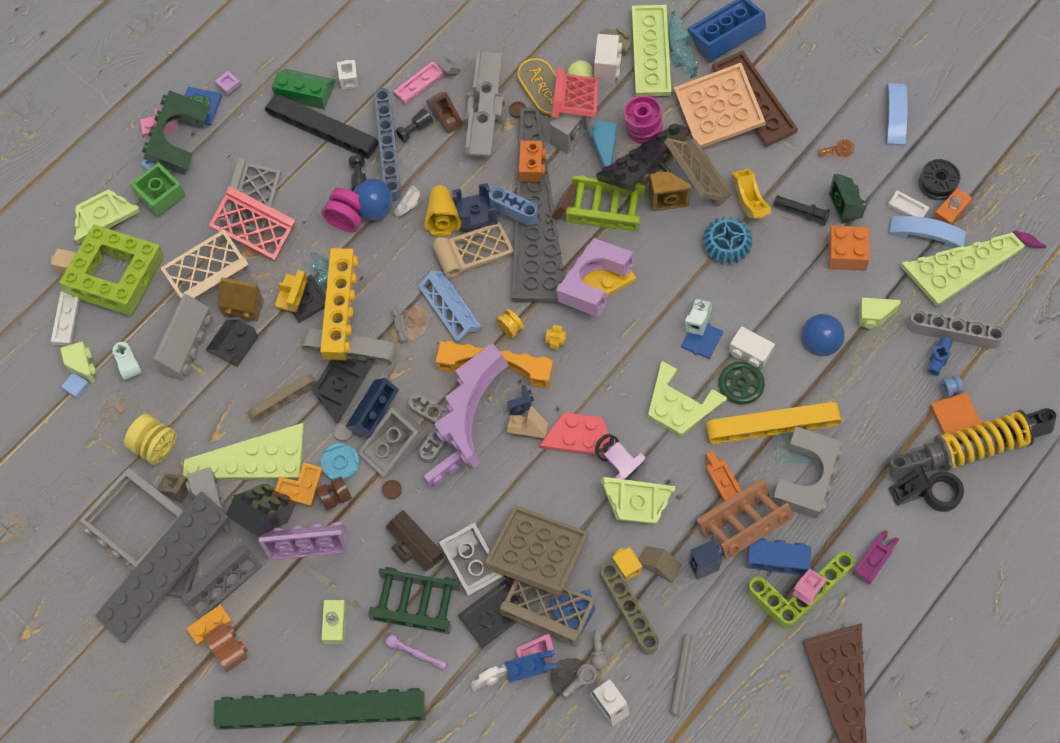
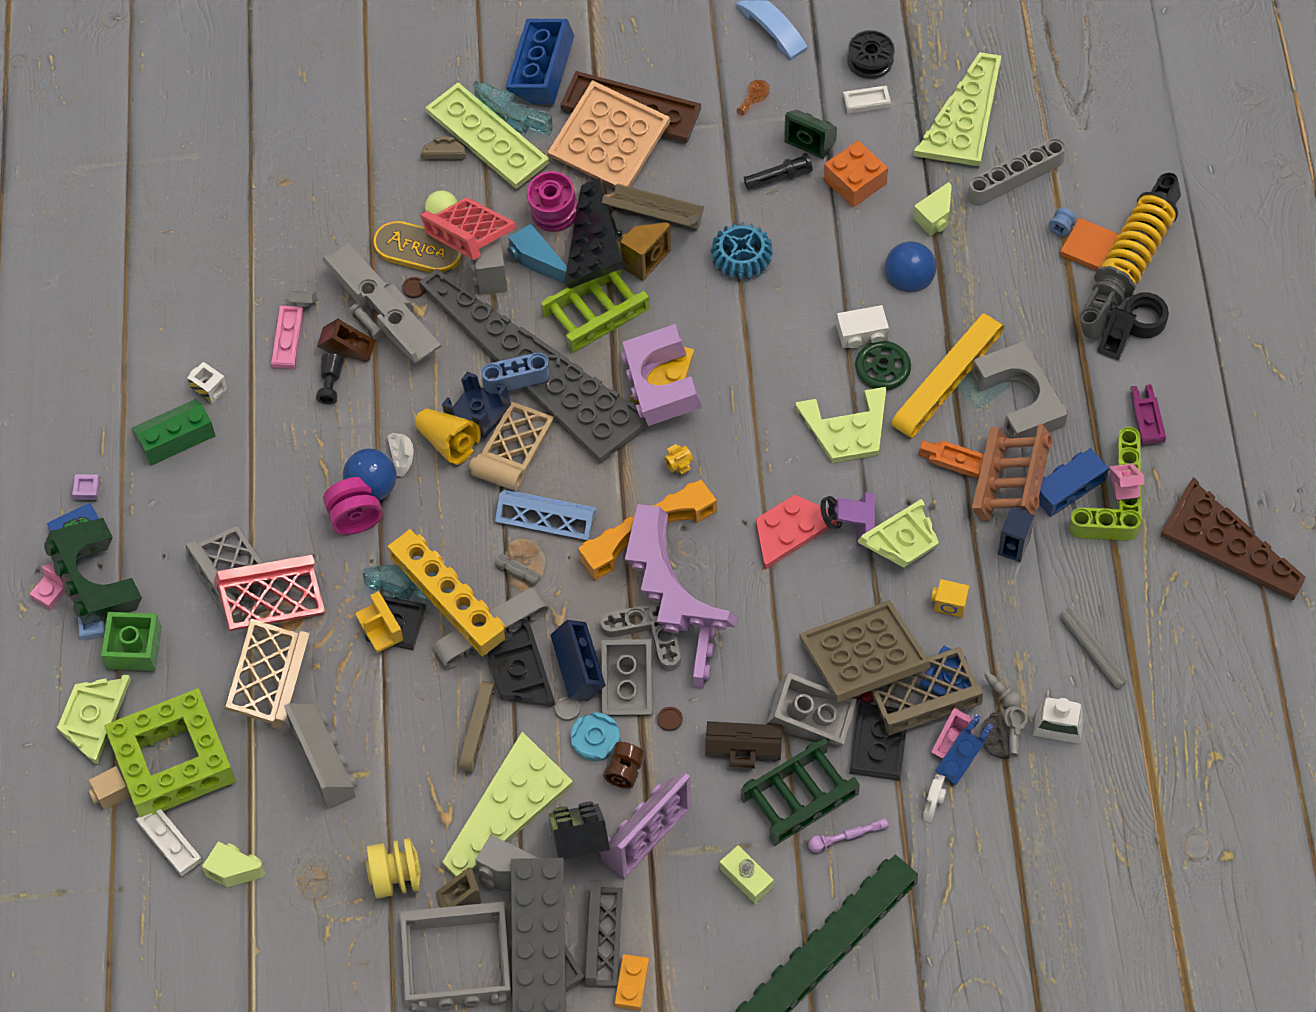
camera: 45 degrees left, 5 degrees down
light blue tile [61,372,90,399] -> none
light aqua piece [113,342,142,381] -> none
dark orange brick [203,623,248,672] -> none
black slope [205,319,258,367] -> none
pearl gold slope [218,277,264,321] -> none
black beam [265,94,379,159] -> none
light orange plate [275,462,324,506] -> none
black piece [348,155,367,191] -> none
sand blue beam [374,88,402,201] -> none
yellow wheel [495,309,524,339] -> none
dark blue bracket [507,385,534,415] -> none
tan slope [507,406,549,438] -> none
orange brick [519,141,546,182] -> none
reddish brown tile [551,184,577,220] -> none
white brick [594,34,622,85] -> none
olive beam [600,562,659,655] -> none
dark tan slope [638,546,682,583] -> none
blue piece [681,323,723,359] -> none
light aqua leg [685,299,712,336] -> none
yellow arch [732,168,771,219] -> none
light blue slope [889,216,966,248] -> none
blue axle [928,337,953,376] -> none
orange piece [933,188,972,225] -> none
magenta bar [1012,230,1046,249] -> none

